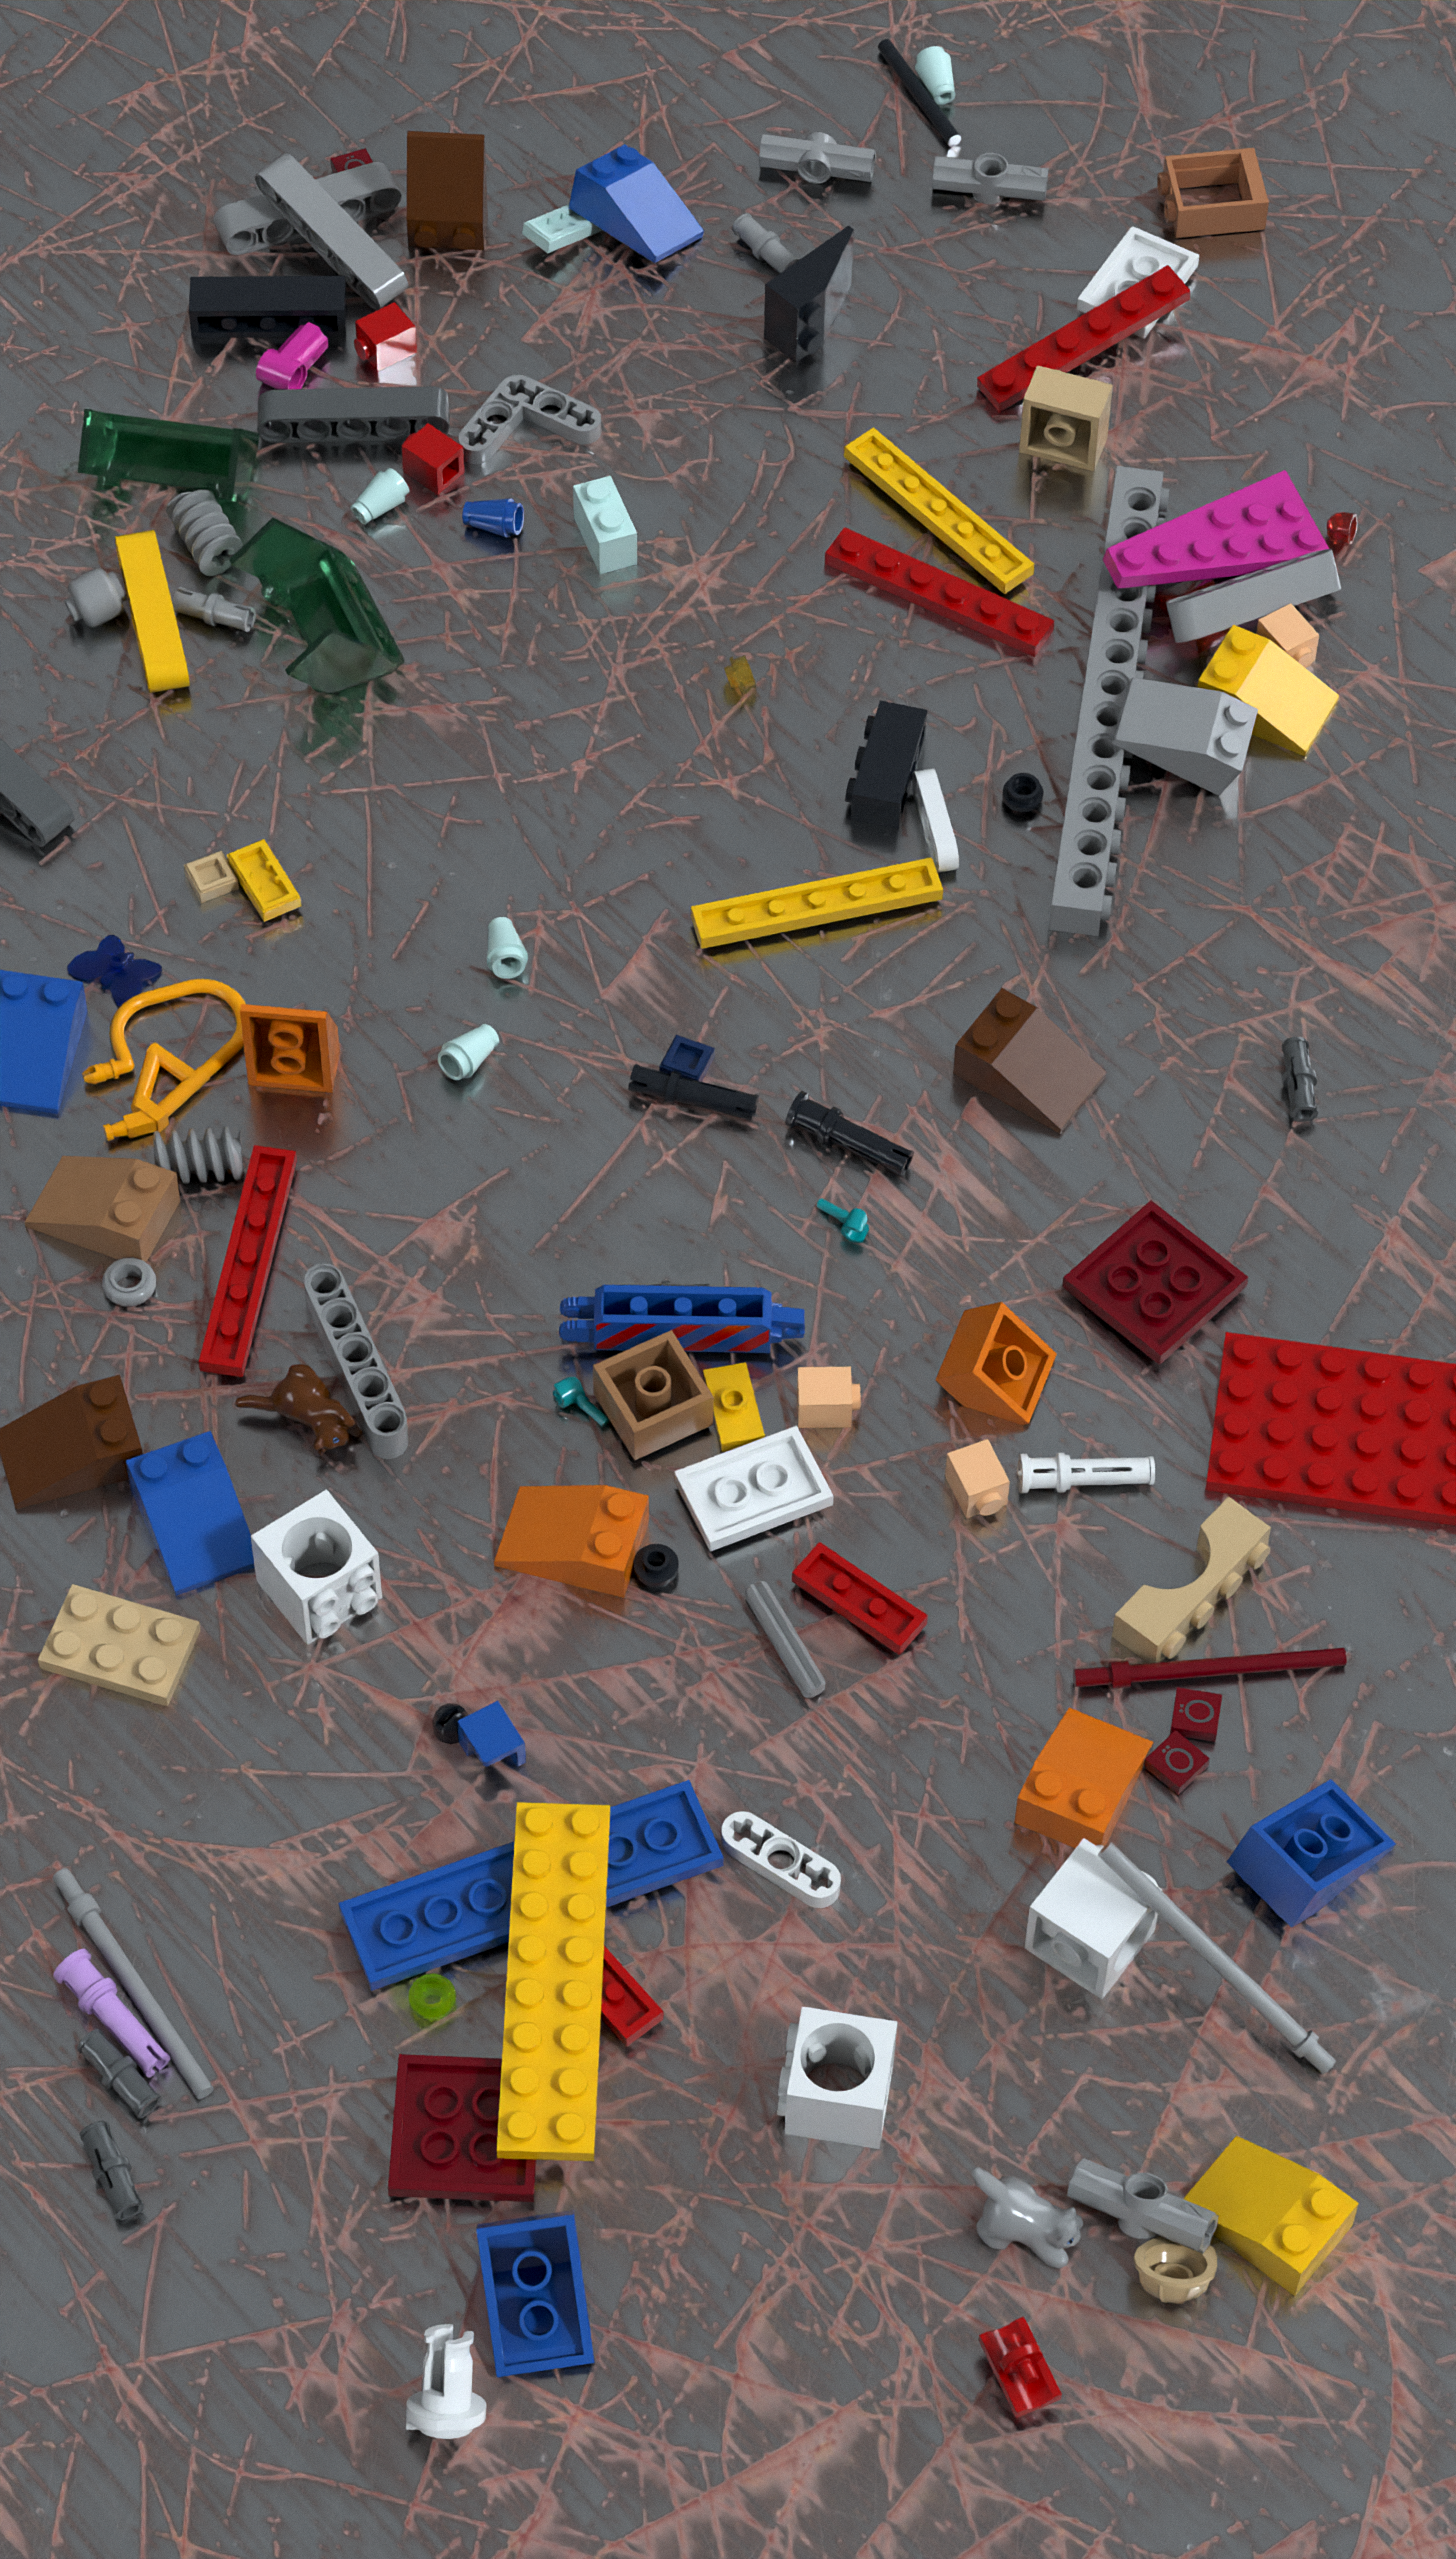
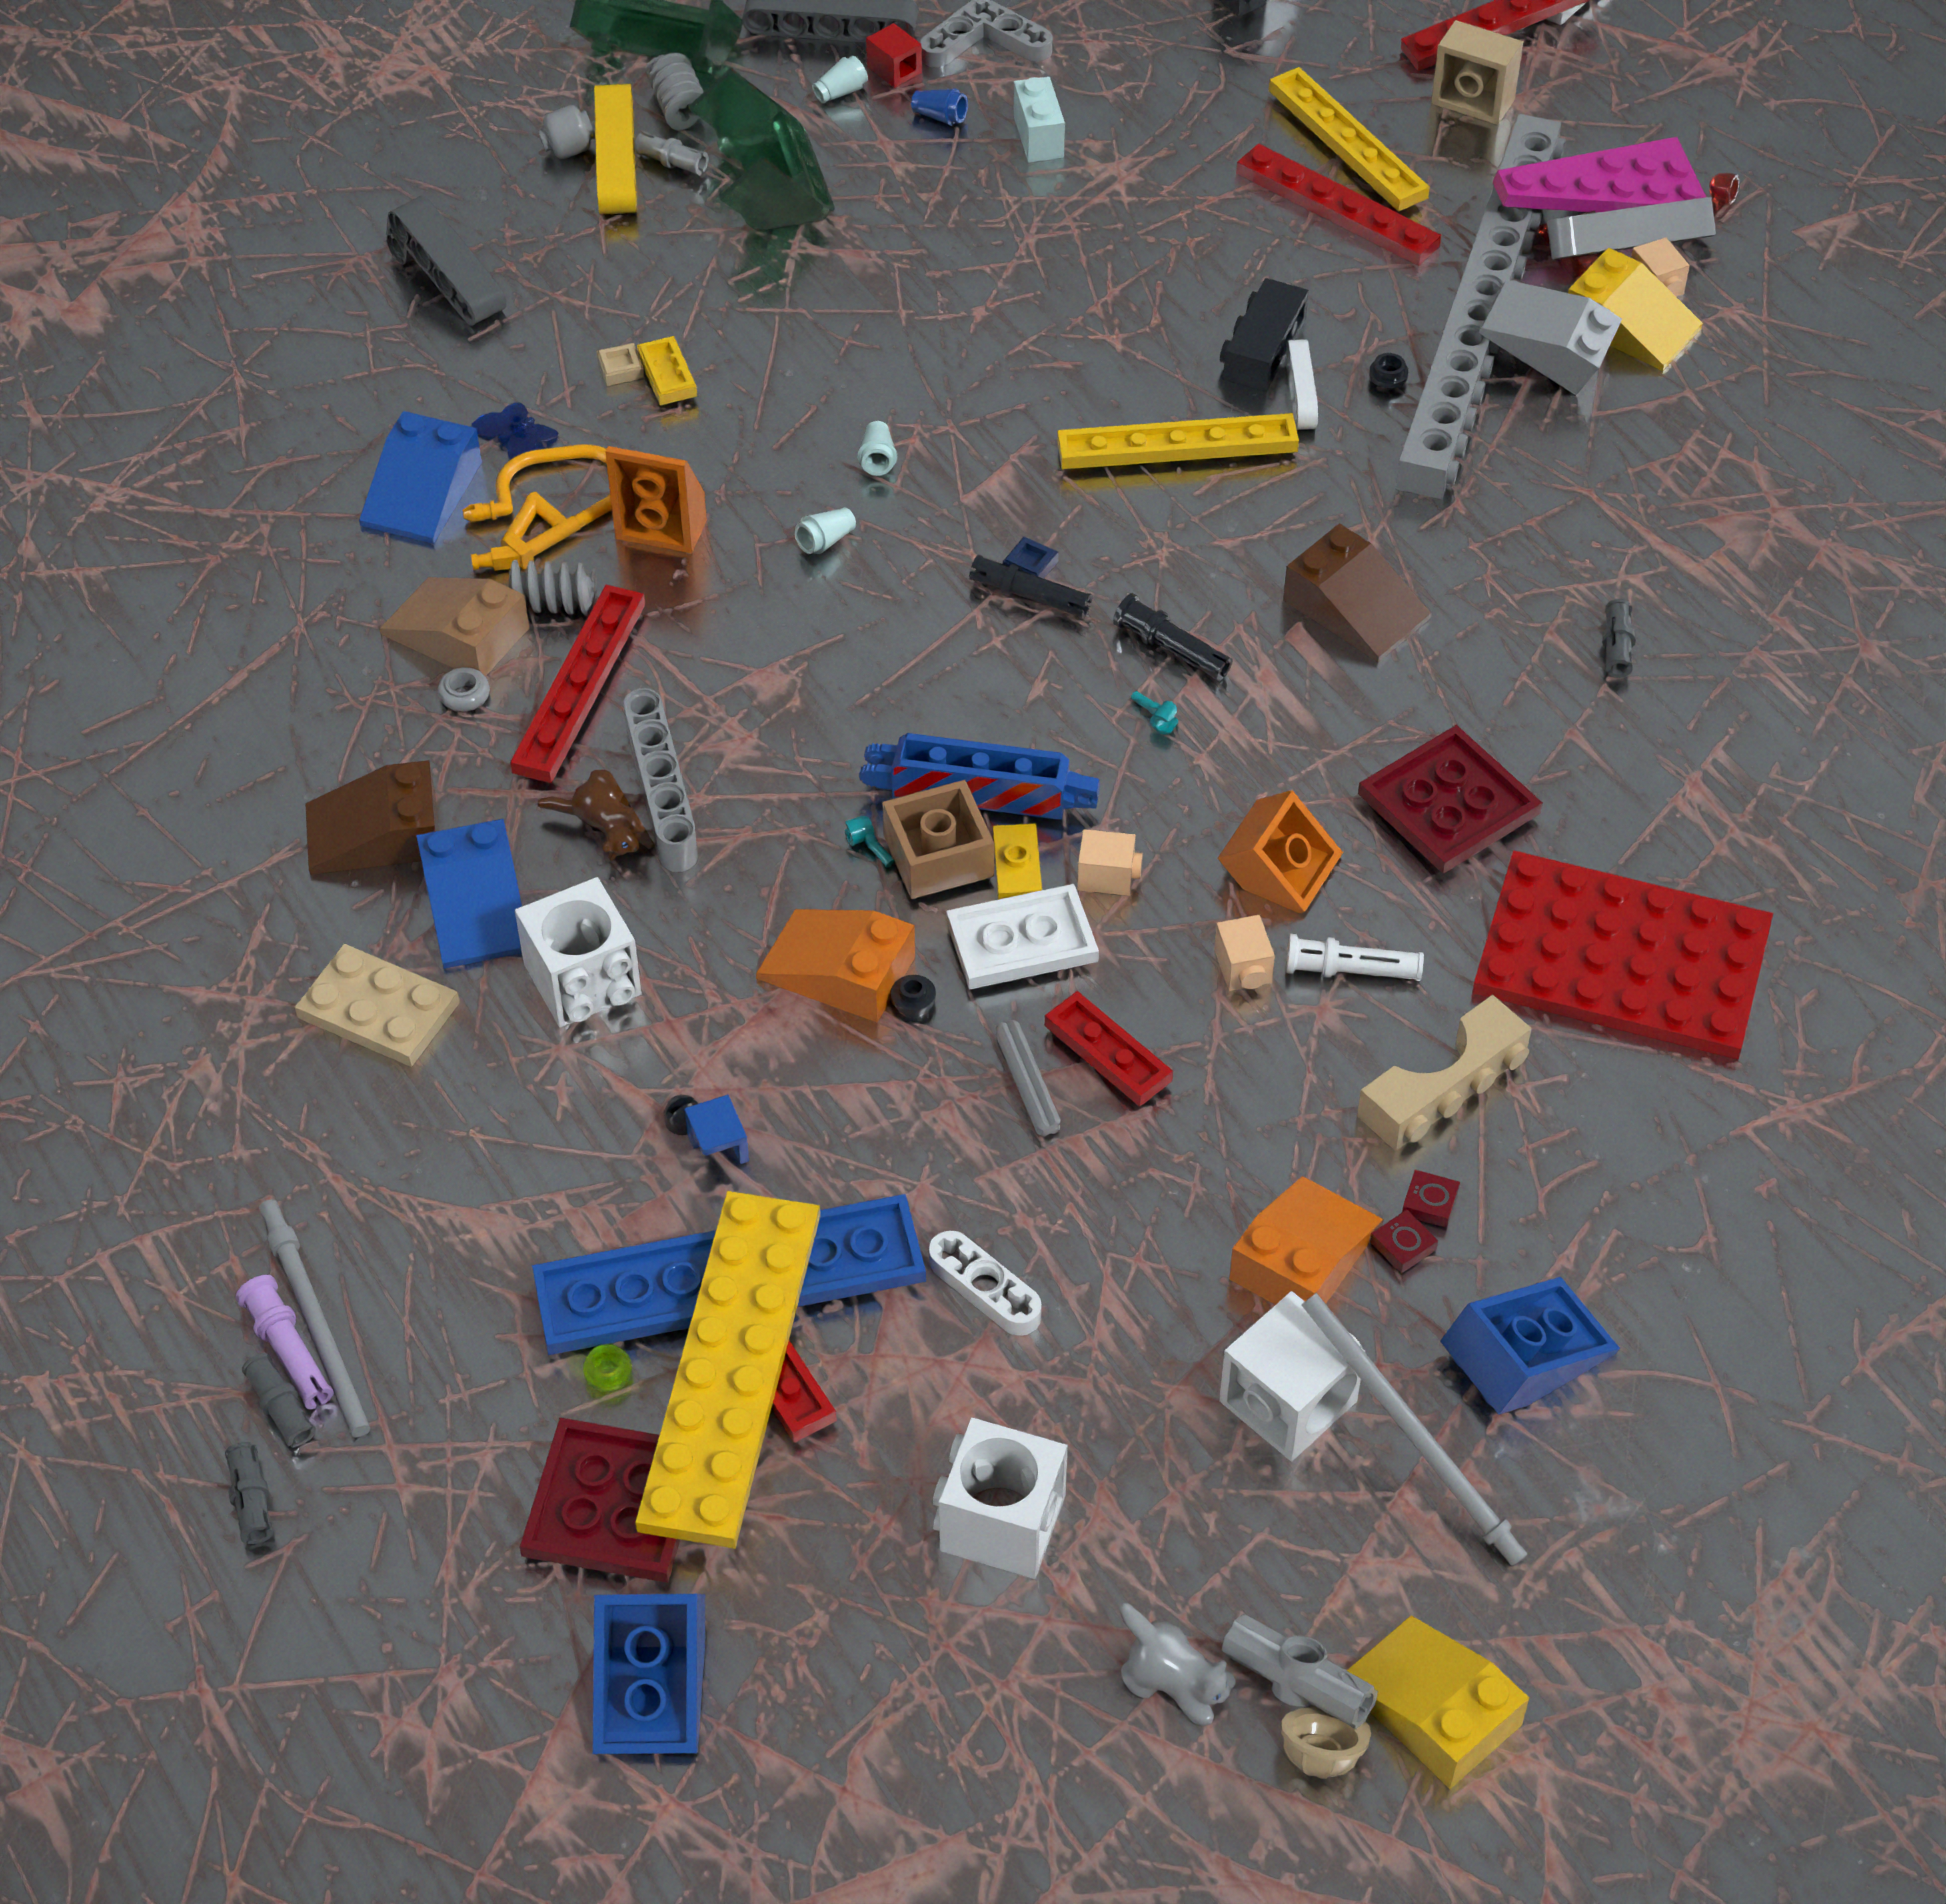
camera: 10 degrees right, 5 degrees down
white piece [406,2324,486,2439] -> none
clear yellow plate [724,655,756,694] -> none
red hips [978,2316,1062,2418] -> none
dark red bar [1073,1647,1347,1689] -> none

